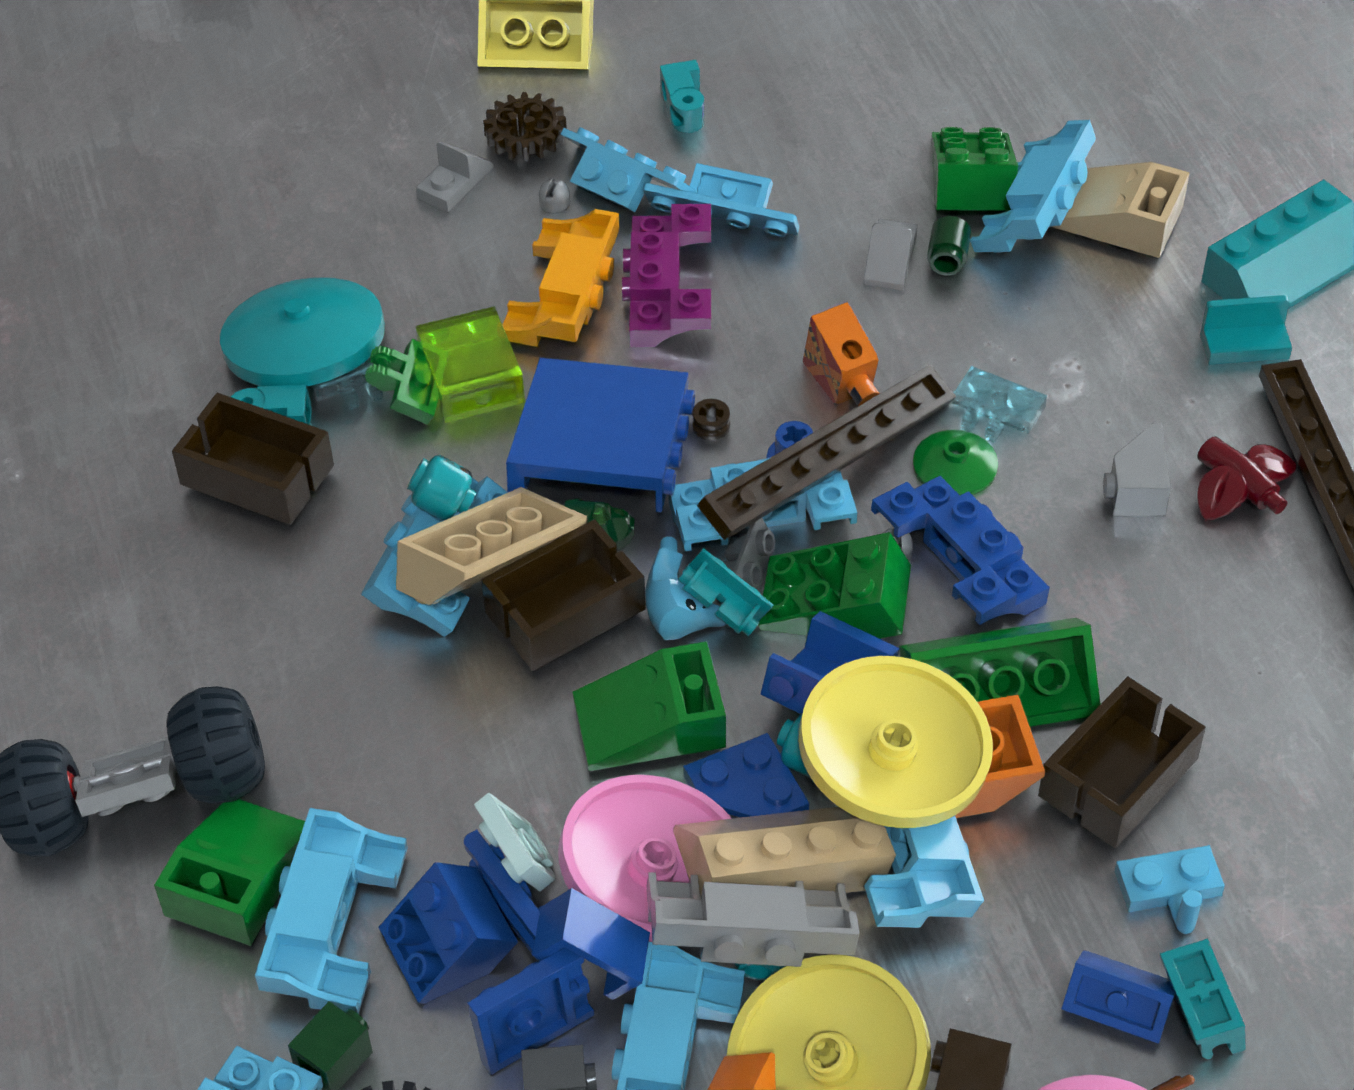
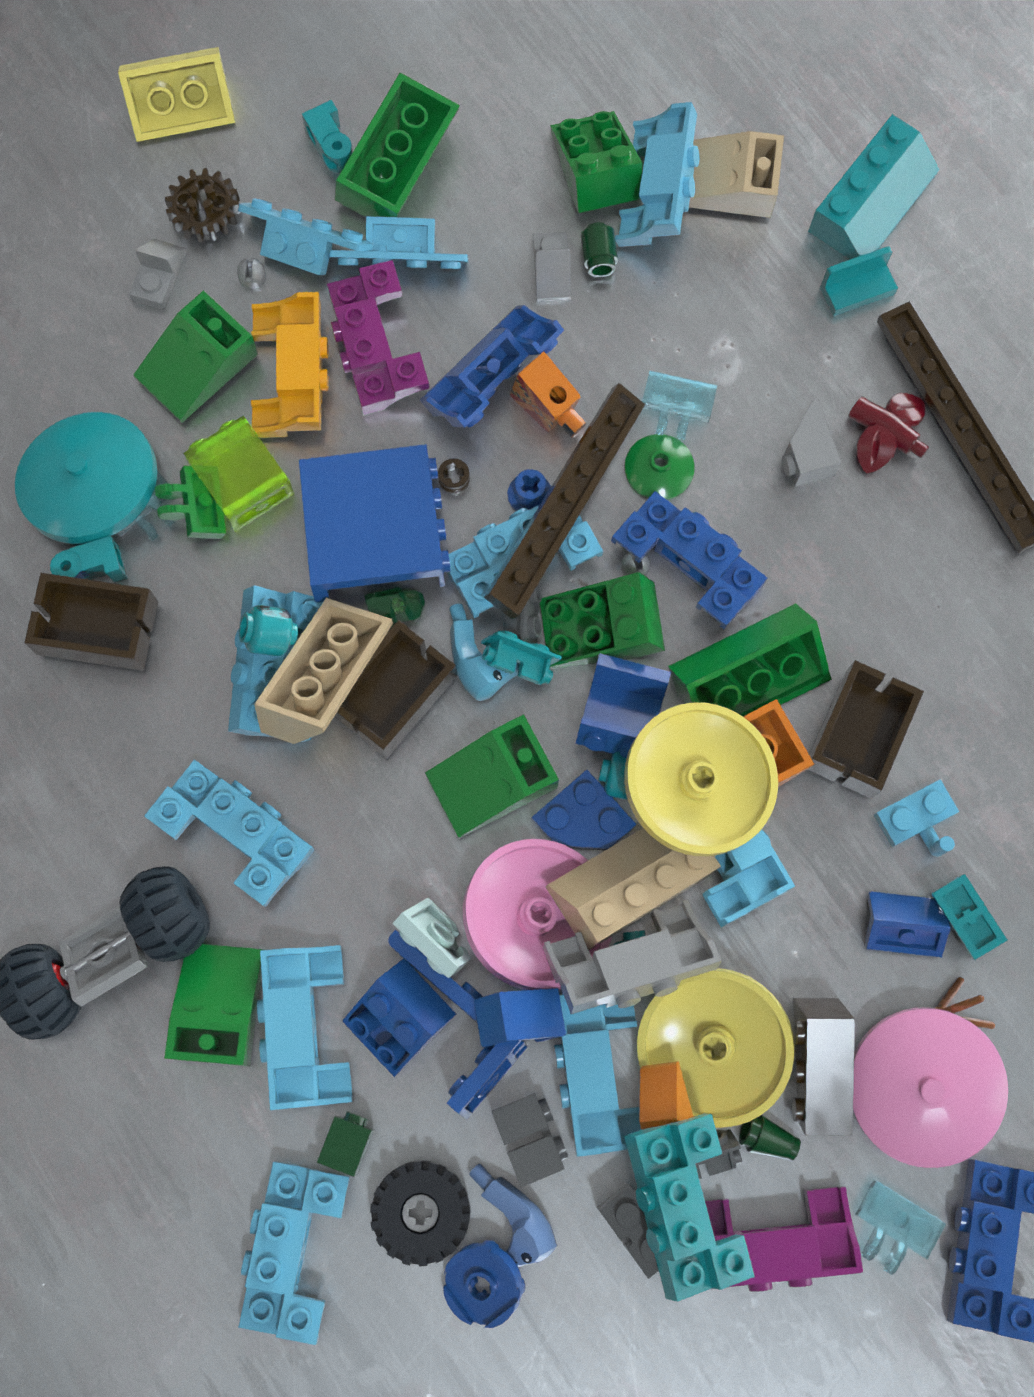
camera: 20 degrees left, 25 degrees up
none -> green slope [133,290,258,423]
none -> medium azure bracket [144,759,314,907]
none -> green slope [334,73,460,217]
none -> blue bracket [420,305,564,428]

